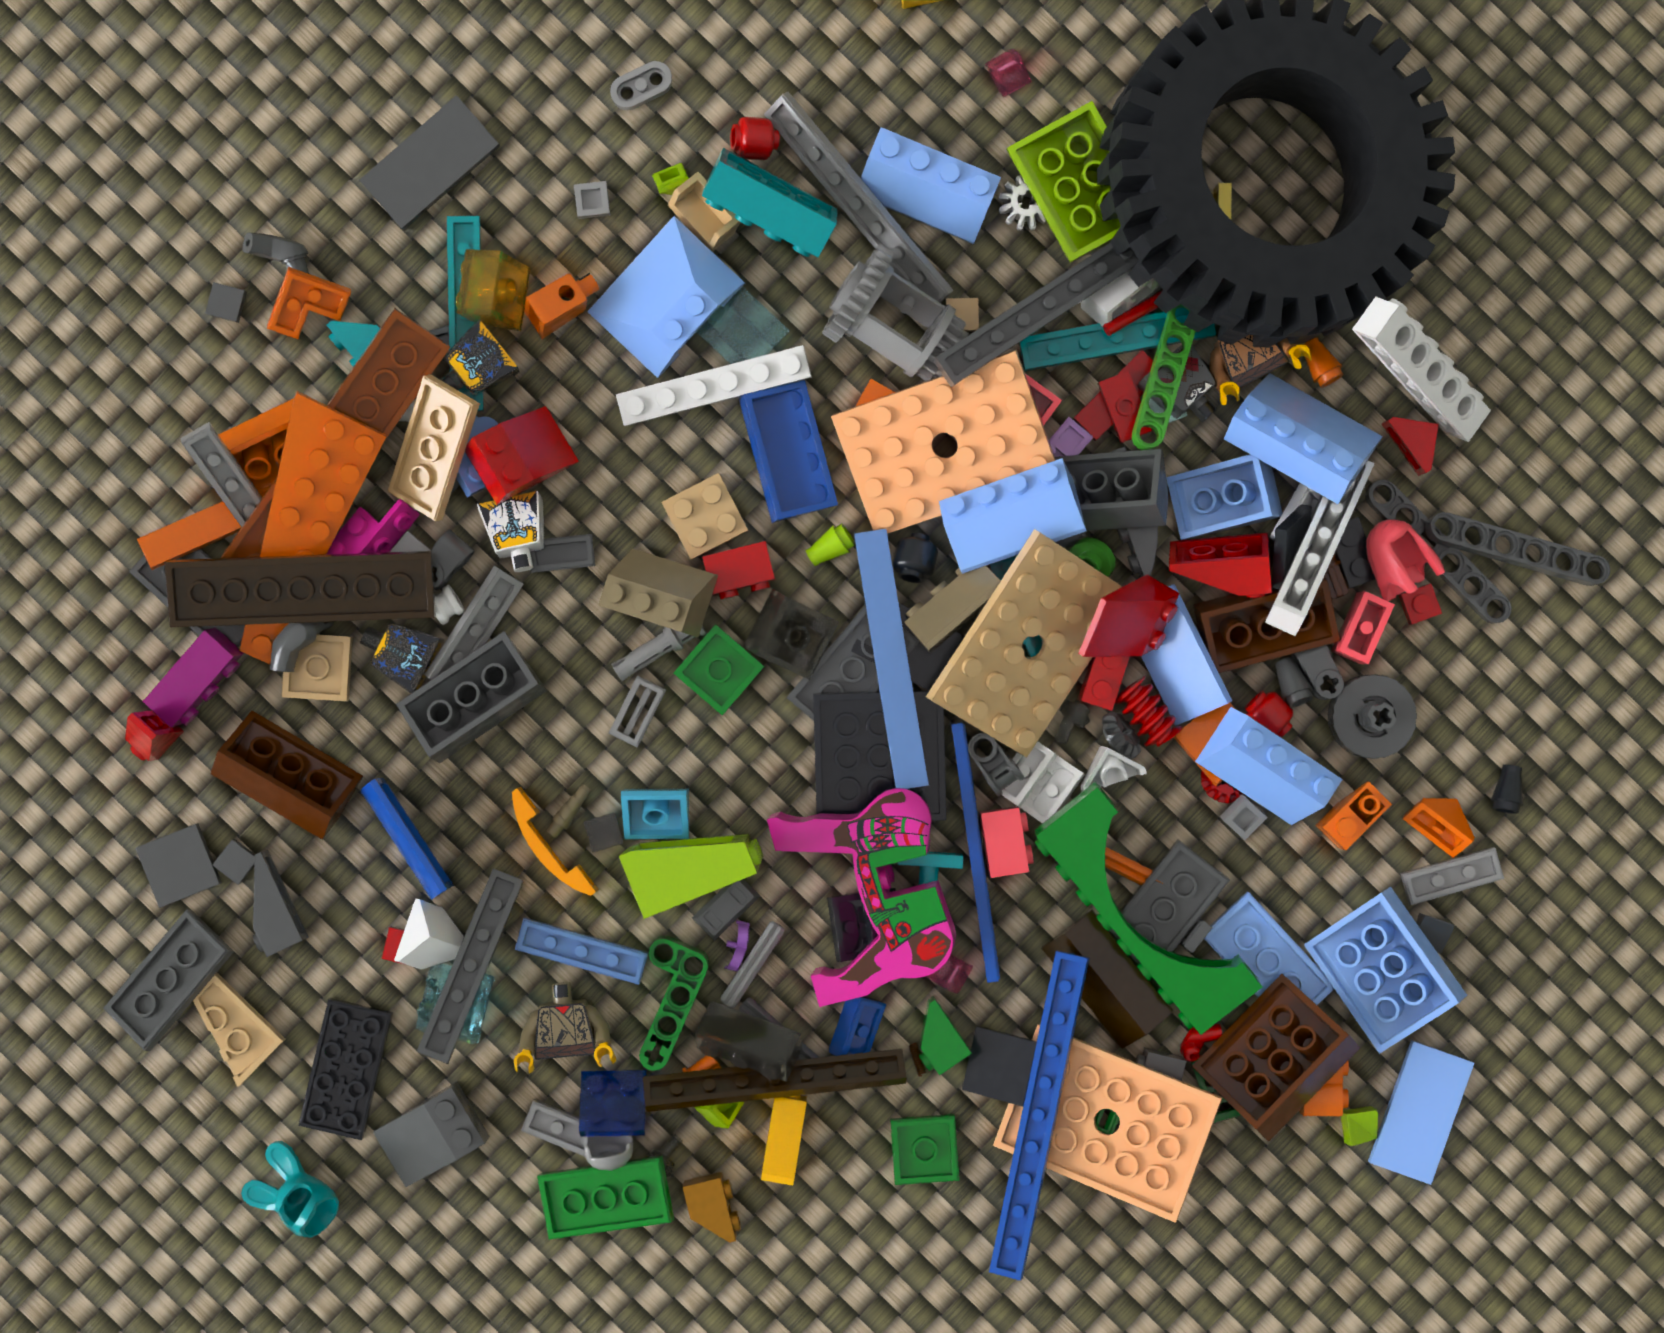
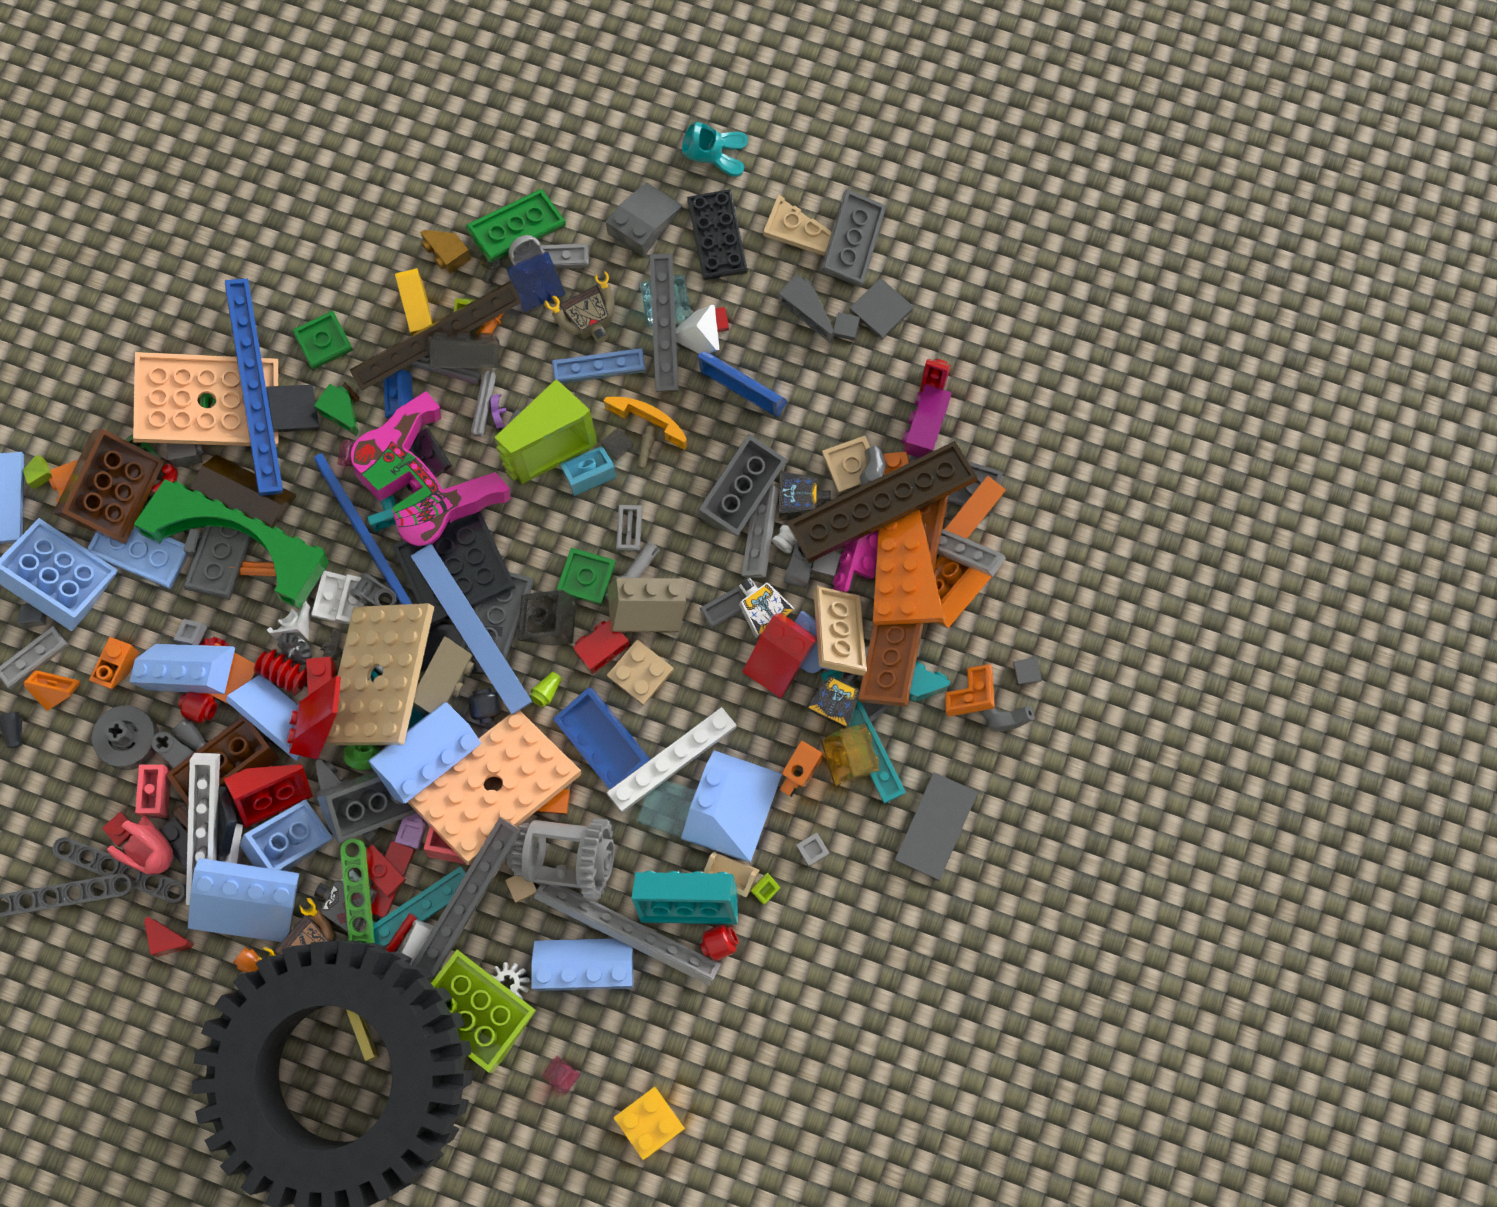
camera: 150 degrees right, 15 degrees down
reddish brown slope [210,711,363,840] -> none
light grey plate [610,61,672,110] -> none
green beam [639,936,709,1071] -> none
coral brick [979,806,1034,878] -> none
white brick [1352,296,1491,442] -> none

